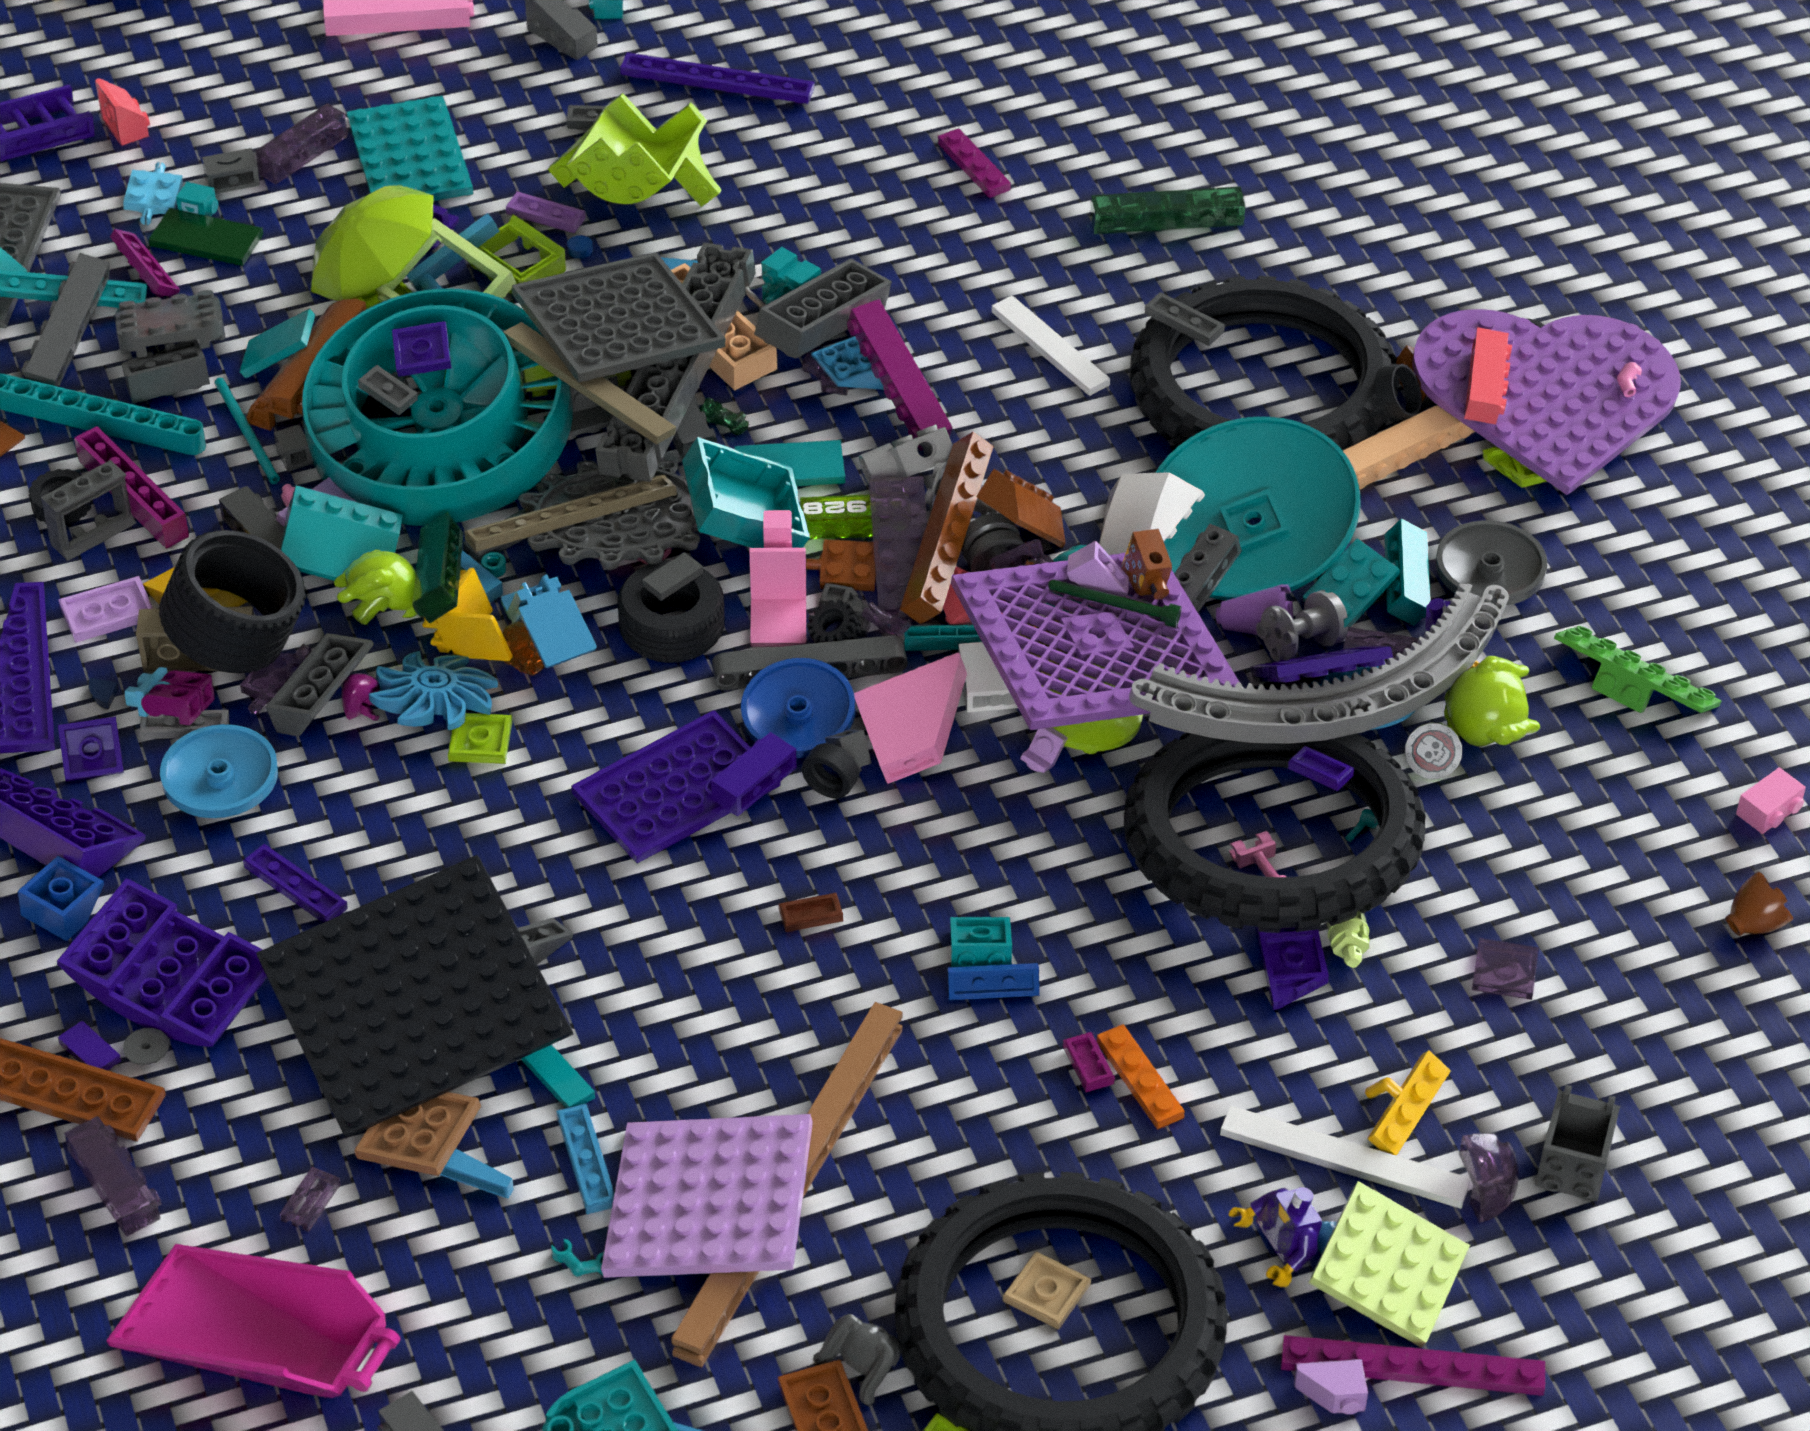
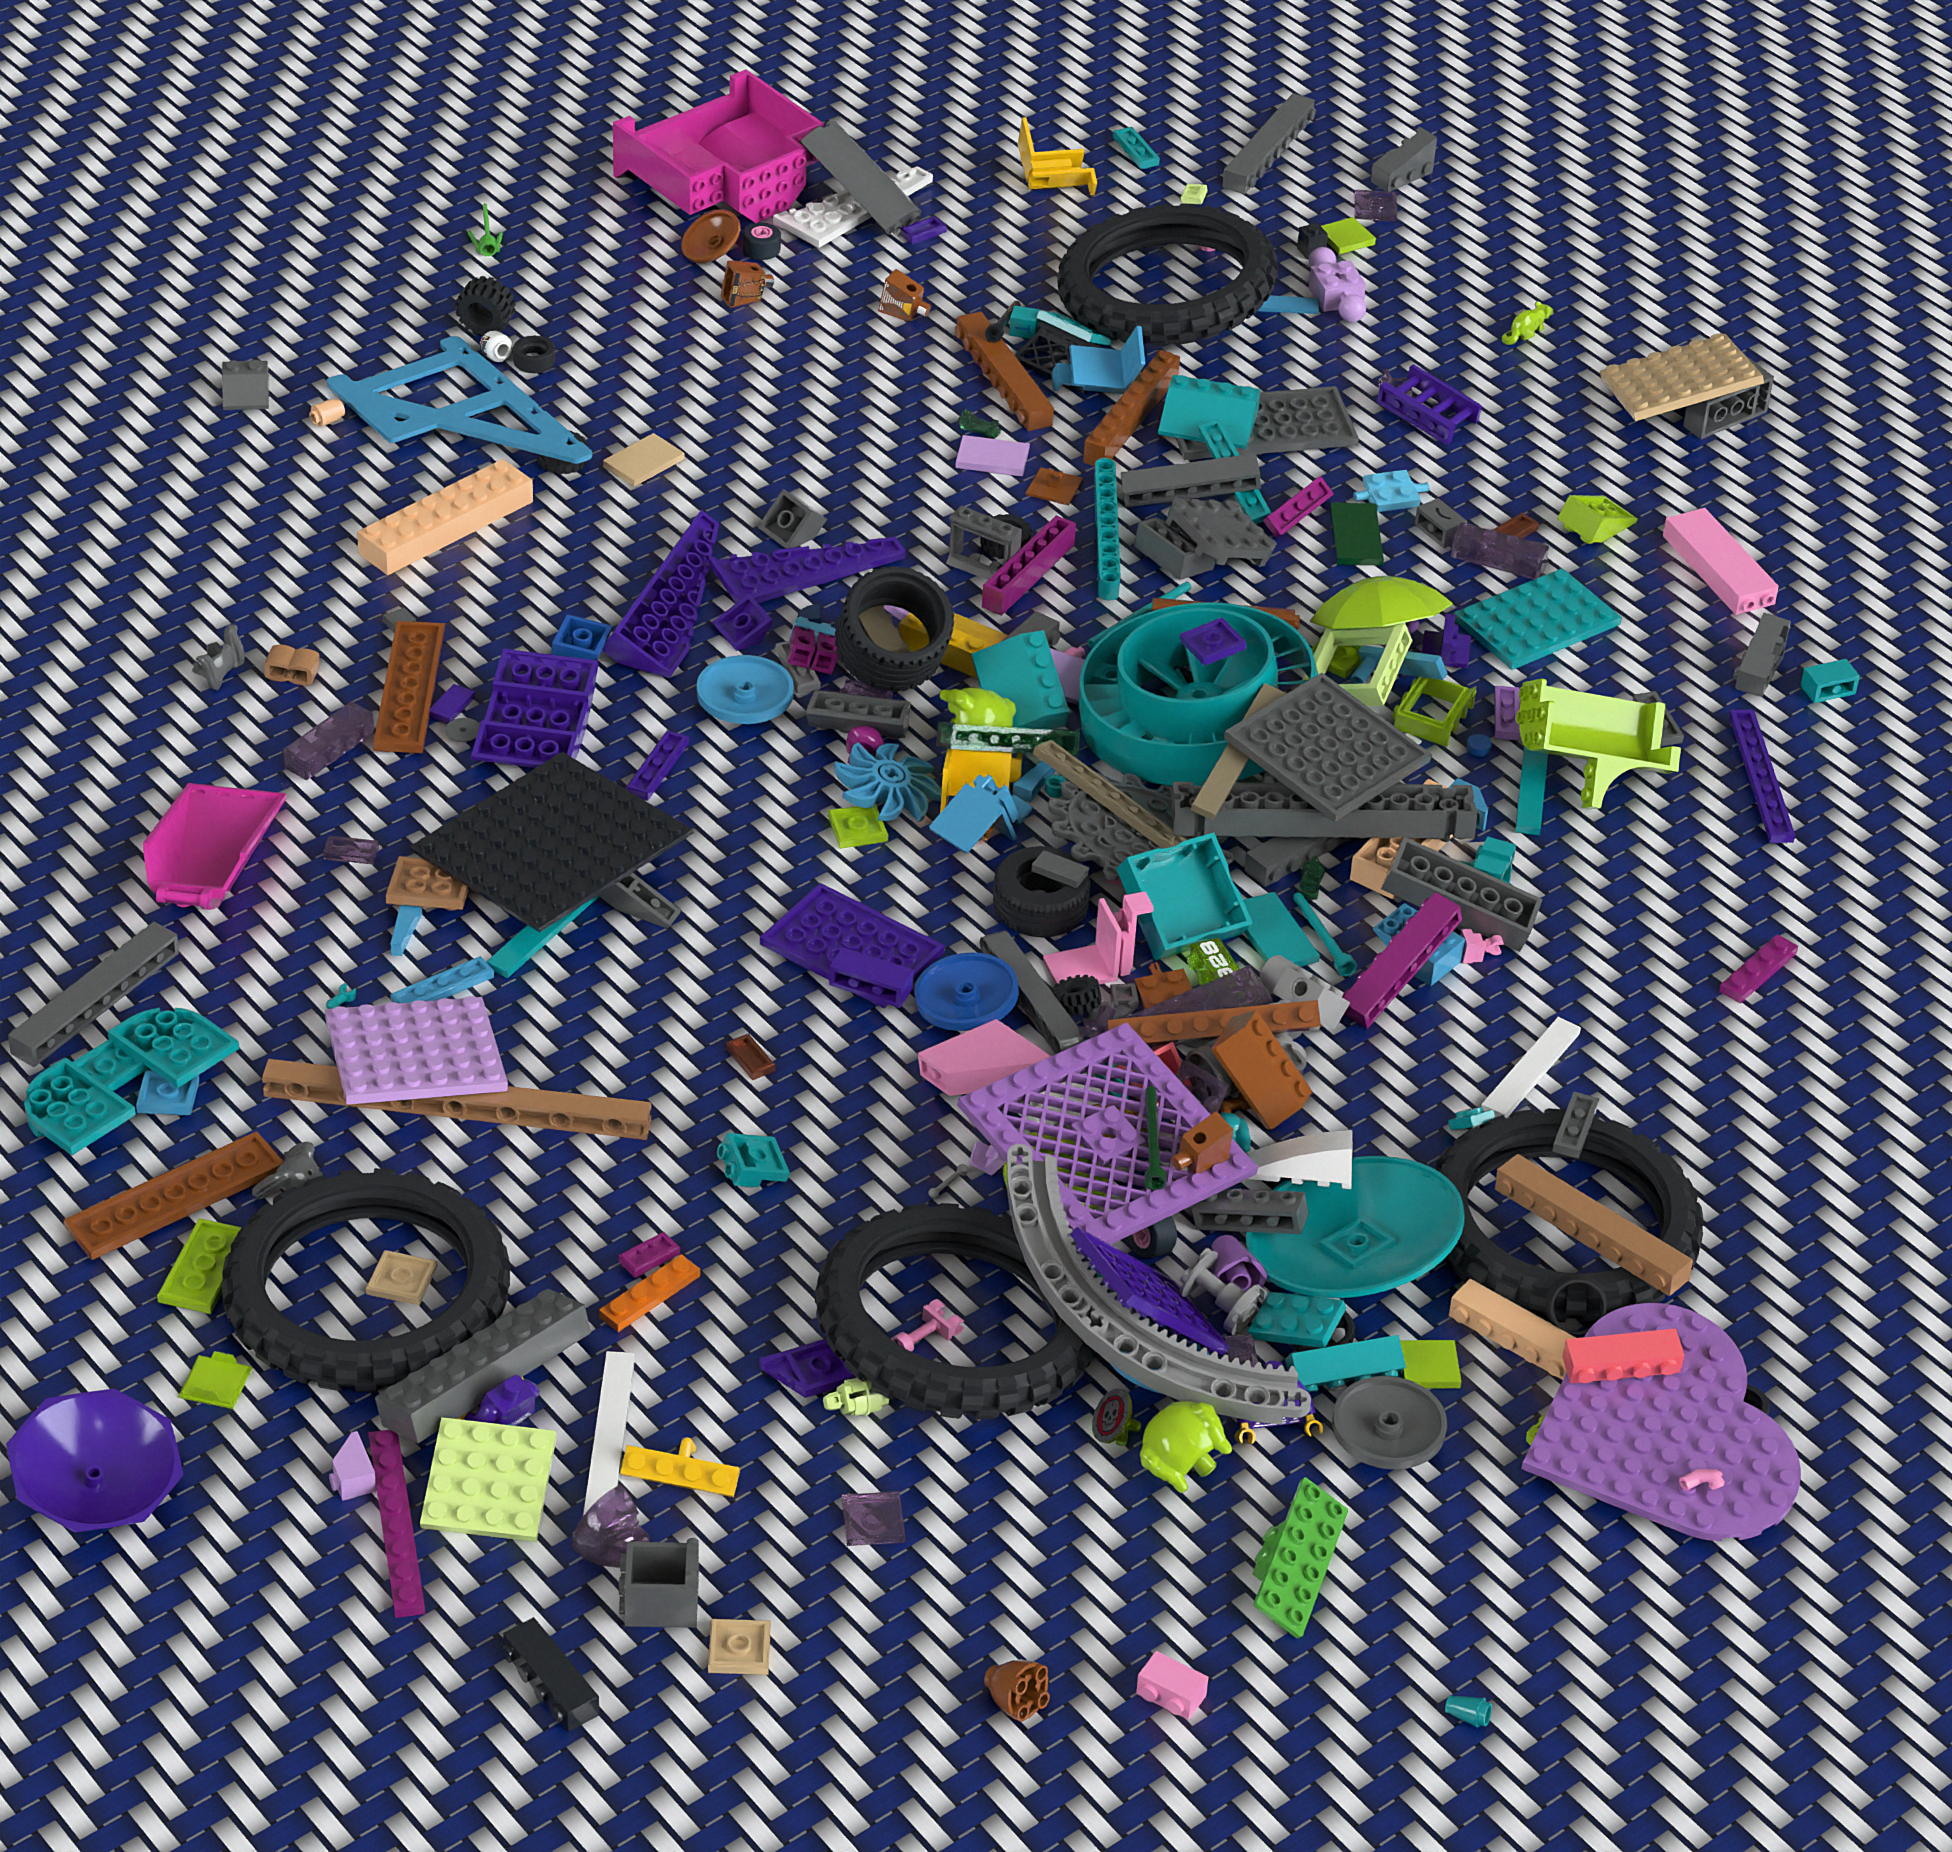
camera: 70 degrees right, 5 degrees down
coral slope [95,78,150,146] -> none
teal brick [176,182,218,217] -> none
teal tile [240,308,315,378] -> none
dark grey plate [358,365,418,415] -> none
black tyre [801,743,860,799] -> none
dark grey brick [825,730,871,772] -> none
blue plate [948,963,1040,1000] -> none
lavender slope [1067,541,1129,597] -> none
clear green brick [1090,186,1245,234] -> none
dark purple tile [1288,746,1354,791] -> none
none -> dark grey brick [375,1289,591,1443]
none -> black brick [502,1617,599,1732]
none -> tan tile [708,1619,771,1675]
none -> light grey hinge [928,1164,968,1198]
none -> teal piece [1293,893,1357,977]
none -> lime tile [1400,1340,1461,1389]
none -> teal plate [1448,1107,1496,1130]
none -> copper tile [1491,512,1539,547]
none -> medium nougat brick [1495,1154,1693,1296]
none -> teal tile [1515,746,1548,835]
none -> lime slope [1557,495,1638,544]

